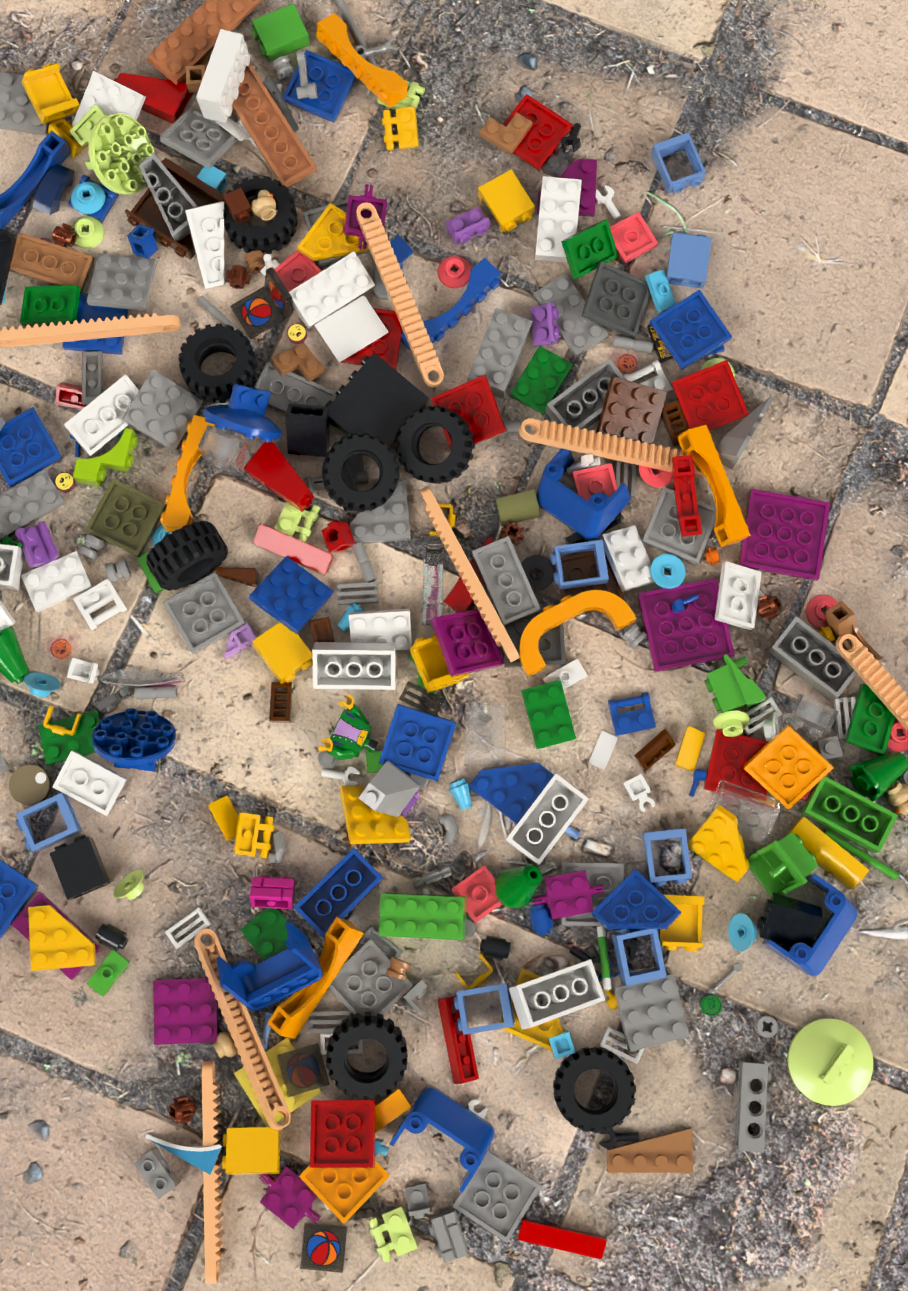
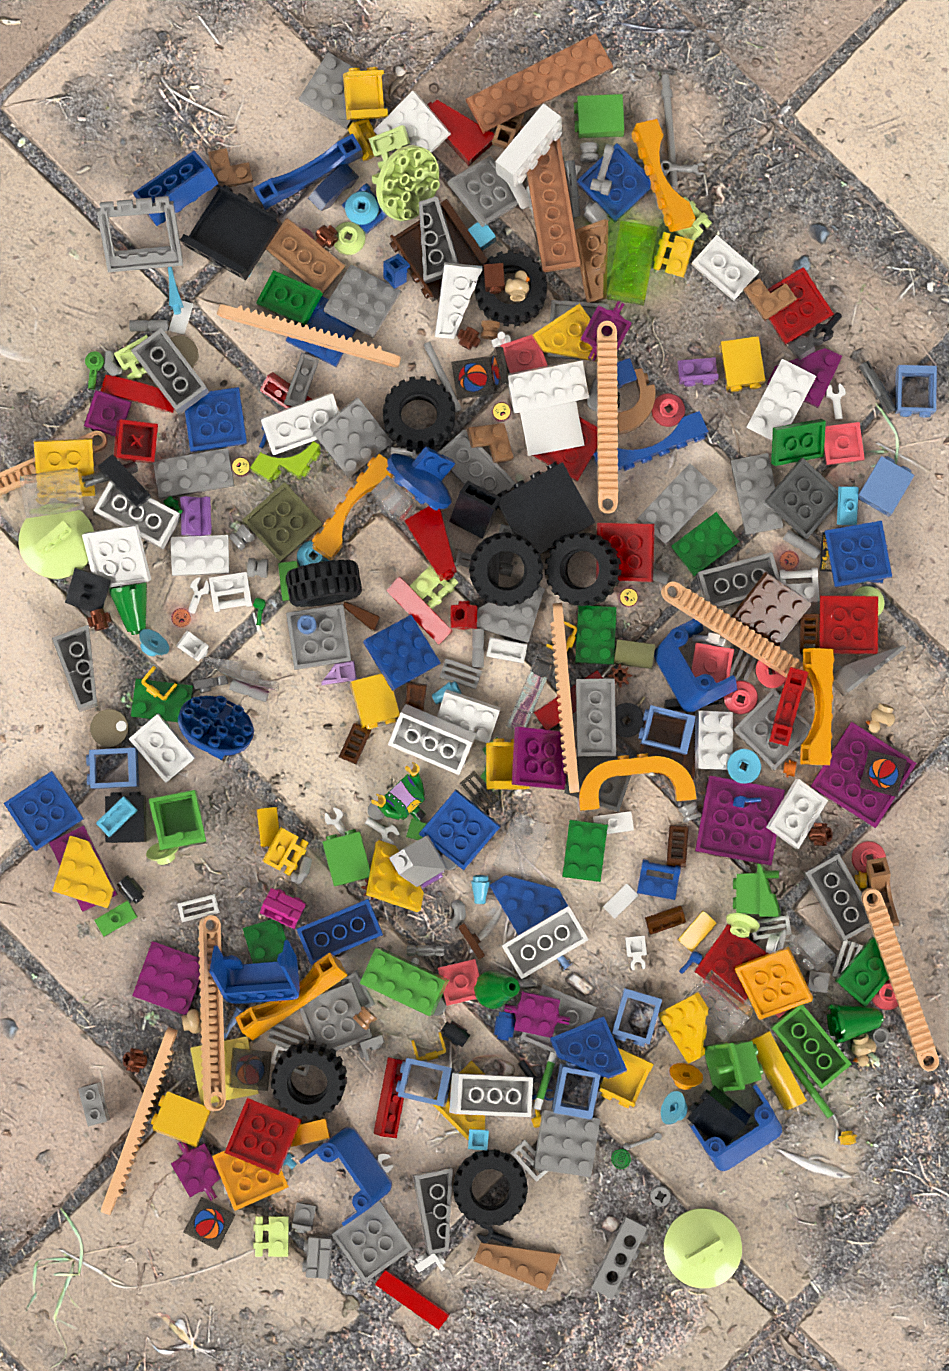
camera: 25 degrees right, 5 degrees up
dark azure sticker [145,1134,222,1175] -> none
medium lavender bracket [531,302,560,347] -> none
none -> medium azure plate [96,796,138,837]
none -> bright green piece [149,790,206,850]
none -> white bar [188,578,210,614]
none -> green hand [253,598,266,626]
none -> medium blue tile [297,615,317,635]
none -> bright green brick [322,829,370,887]
none -> white bar [325,807,347,836]
none -> light grey wedge [412,1167,453,1255]
none -> white bracket [415,1253,446,1272]
none -> reddish brown plate [459,923,485,959]
none -> white plate [486,637,528,664]
none -> medium nougat wing [575,219,608,303]
none -> green plate [575,606,617,665]
none -> light grey brick [583,202,610,224]
none -> clear neon green brick [607,220,658,306]
none -> medium nougat arch [617,368,656,435]
none -> light yellow tile [619,588,638,608]
none -> reddish brown slope [666,825,689,867]
none -> light orange piece [669,1063,703,1090]
none -> white plate [691,235,759,301]
none -> coral piece [723,681,758,715]
none -> dark grey axle [858,361,896,414]
none -> tile [859,750,907,797]
none -> tan animal [866,703,895,733]

